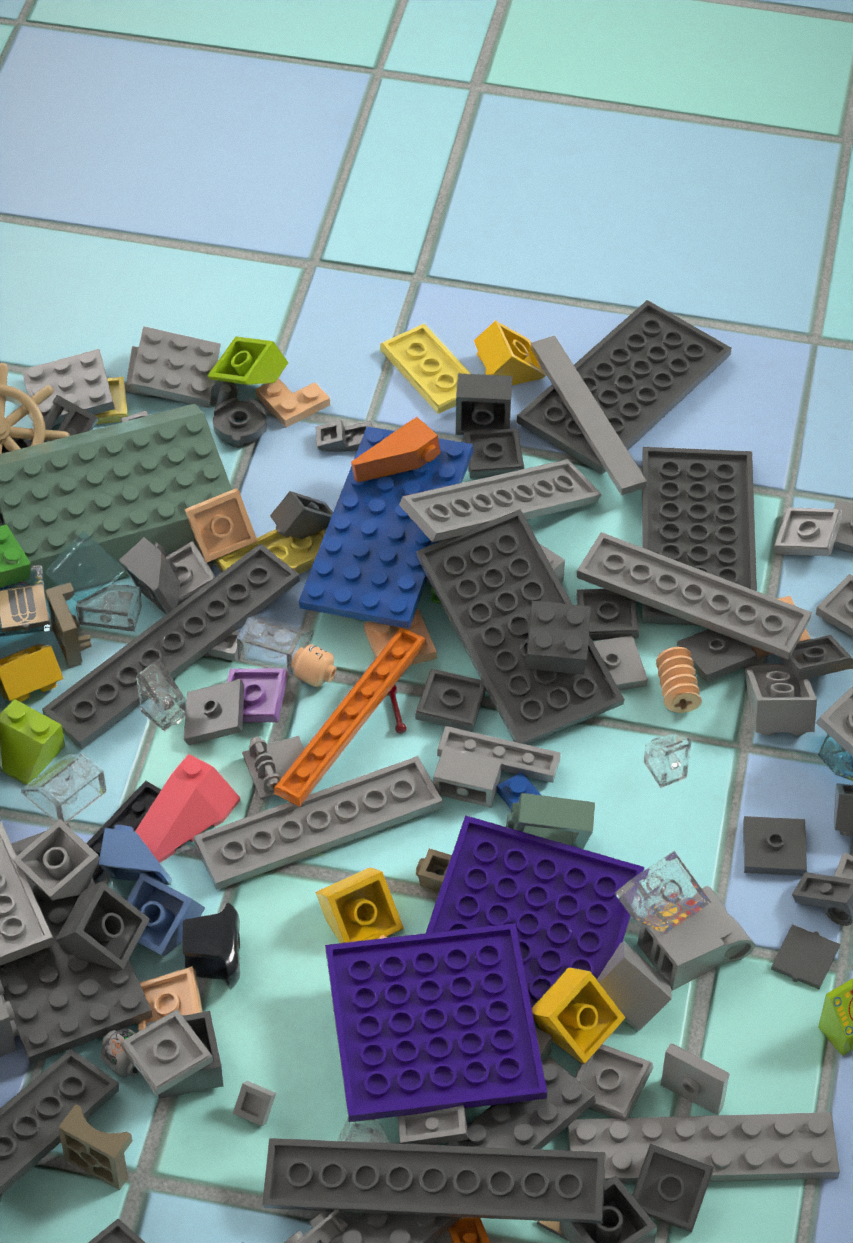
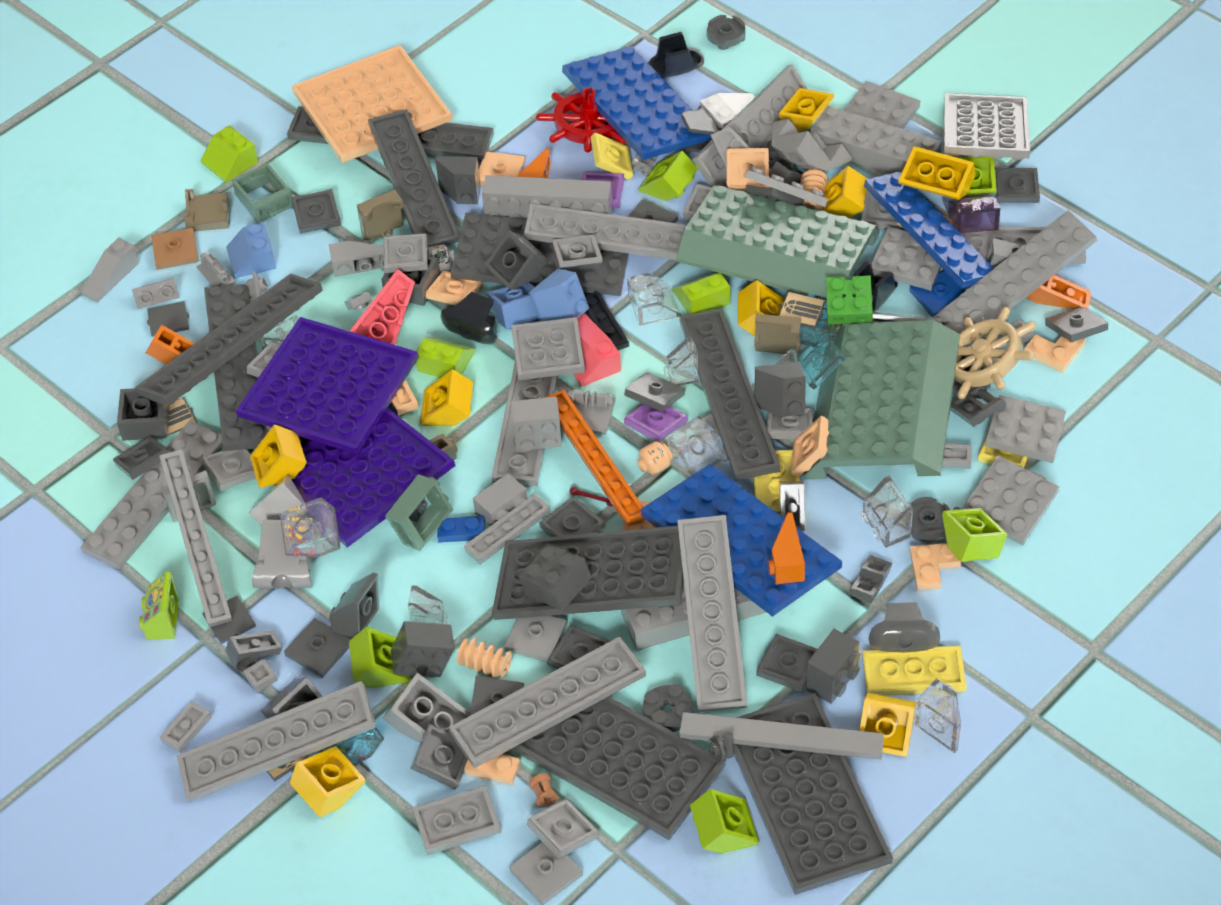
camera: 125 degrees right, 0 degrees up
none -> light grey plate [159,450,232,627]
none -> light grey slope [328,241,384,277]
none -> dark grey slope [329,572,379,638]
none -> lime slope [349,626,410,688]
none -> coral wedge [350,269,415,345]
none -> dark grey brick [391,621,455,678]
none -> lime slope [416,337,475,378]
none -> light grey plate [511,317,585,381]
none -> light grey brick [511,397,562,451]
none -> nougat bush [529,773,558,807]
none -> dark grey plate [643,684,692,732]
none -> lime slope [690,789,760,854]
none -> dark grey plate [709,732,733,761]
none -> clear slope [861,476,913,548]
none -> dark grey piece [868,602,940,653]
none -> clear slope [915,678,961,753]

